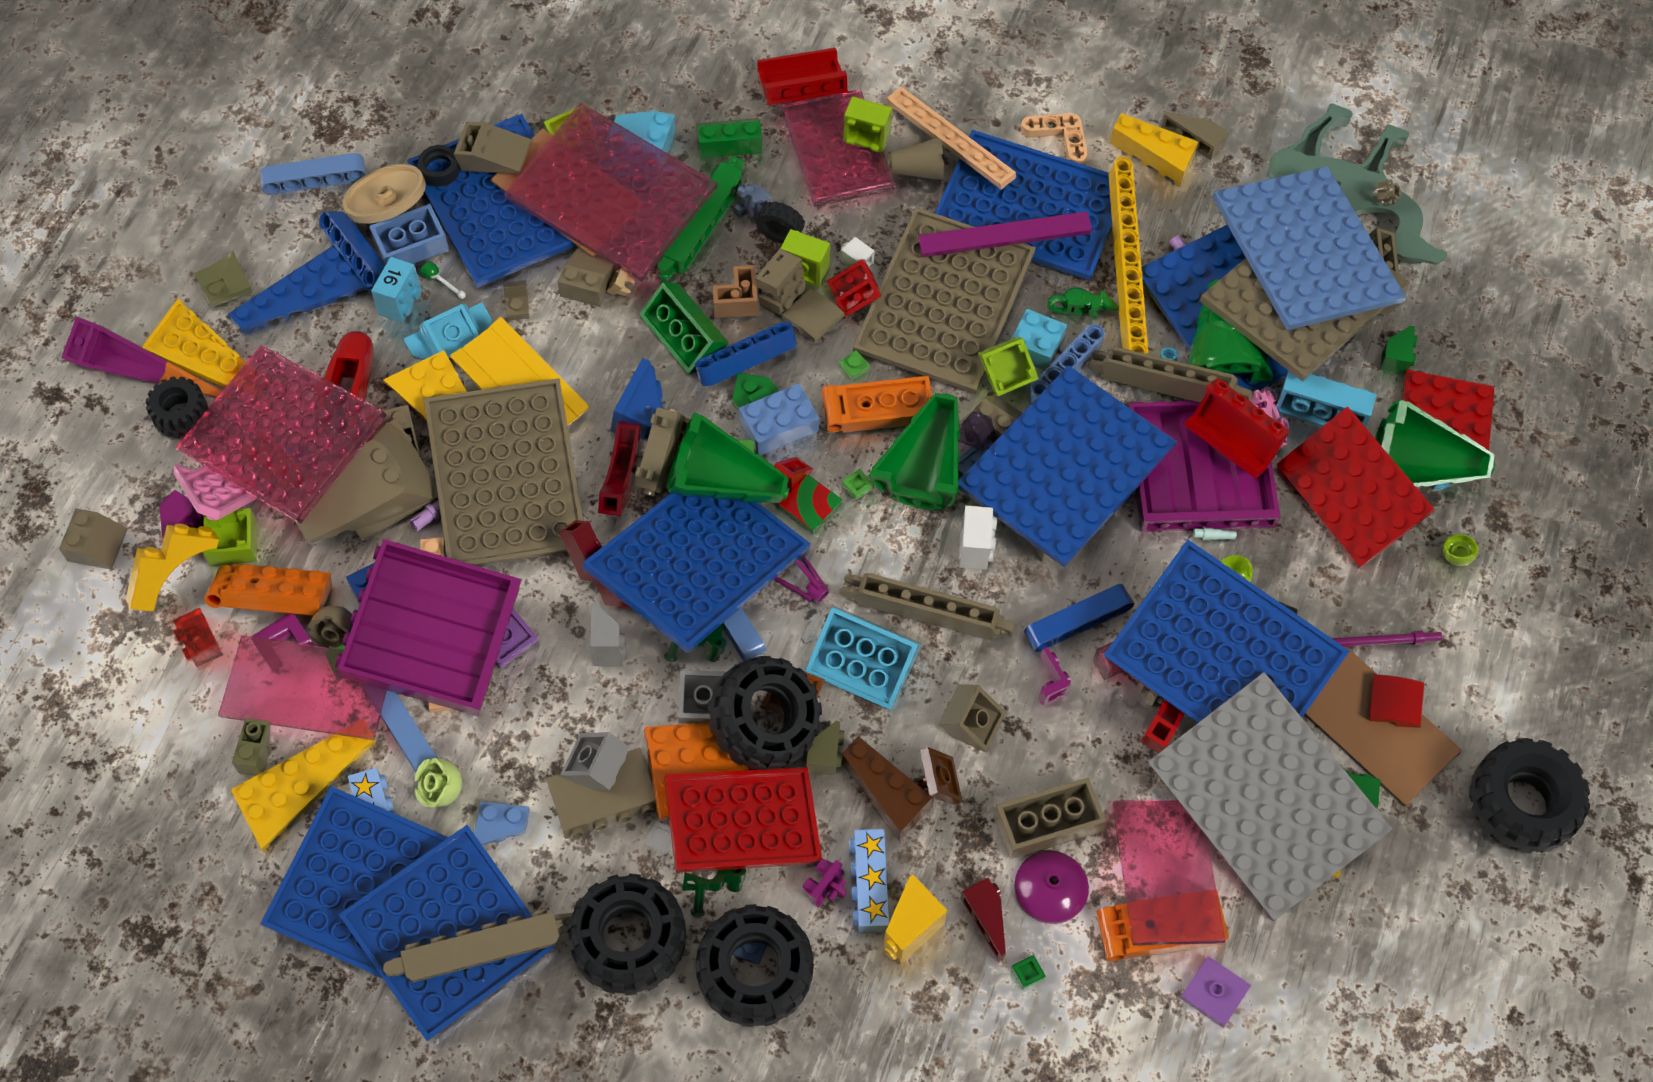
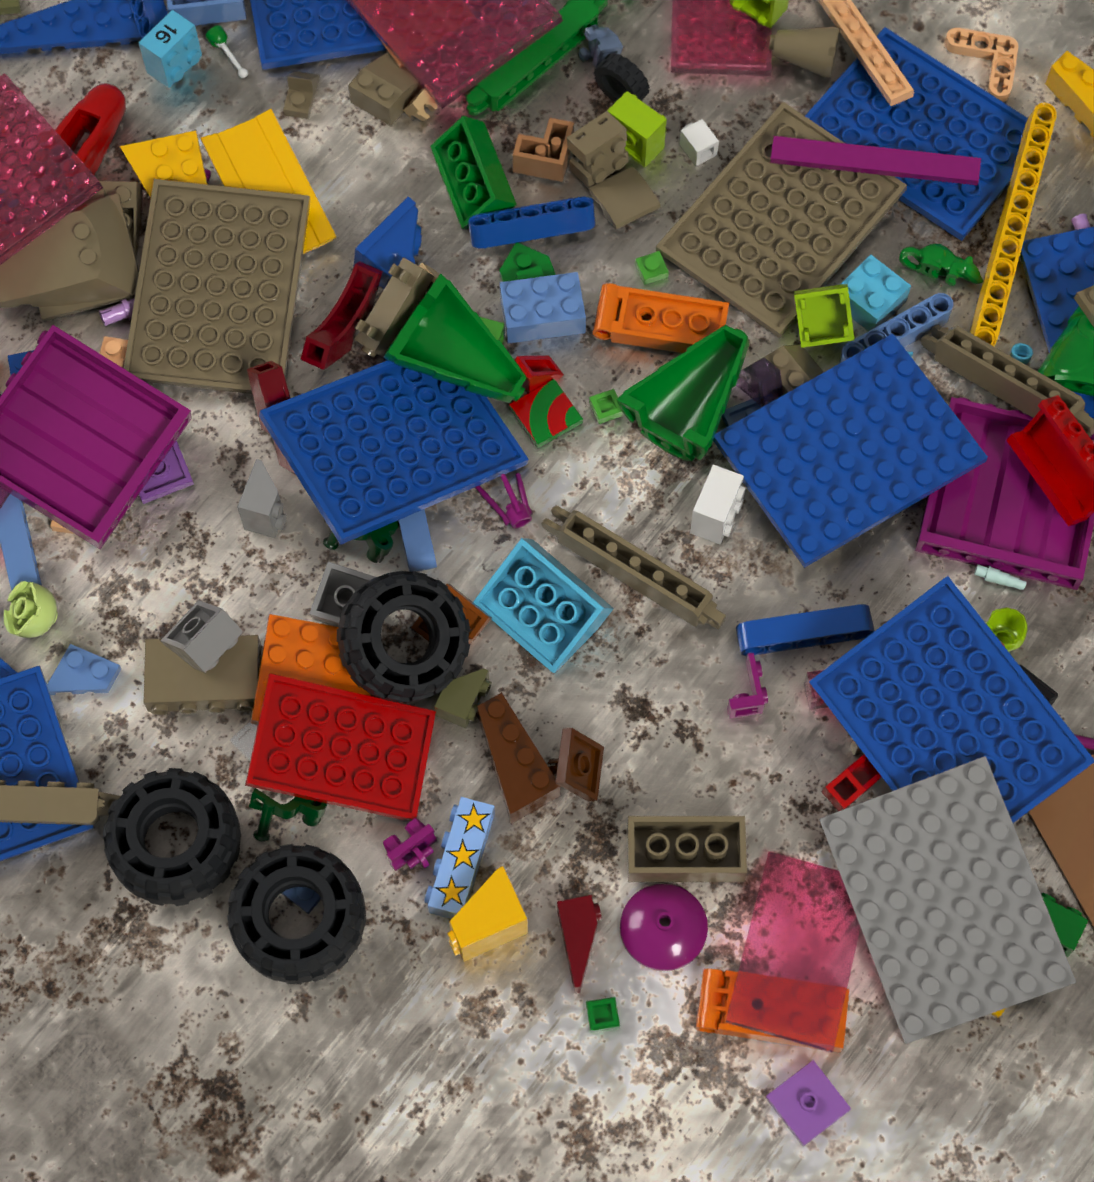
camera: 20 degrees right, 5 degrees up
medium azure piece [403,302,492,360] -> none
red slope [827,259,882,318] -> none
dark tan slope [939,684,1006,752] -> none

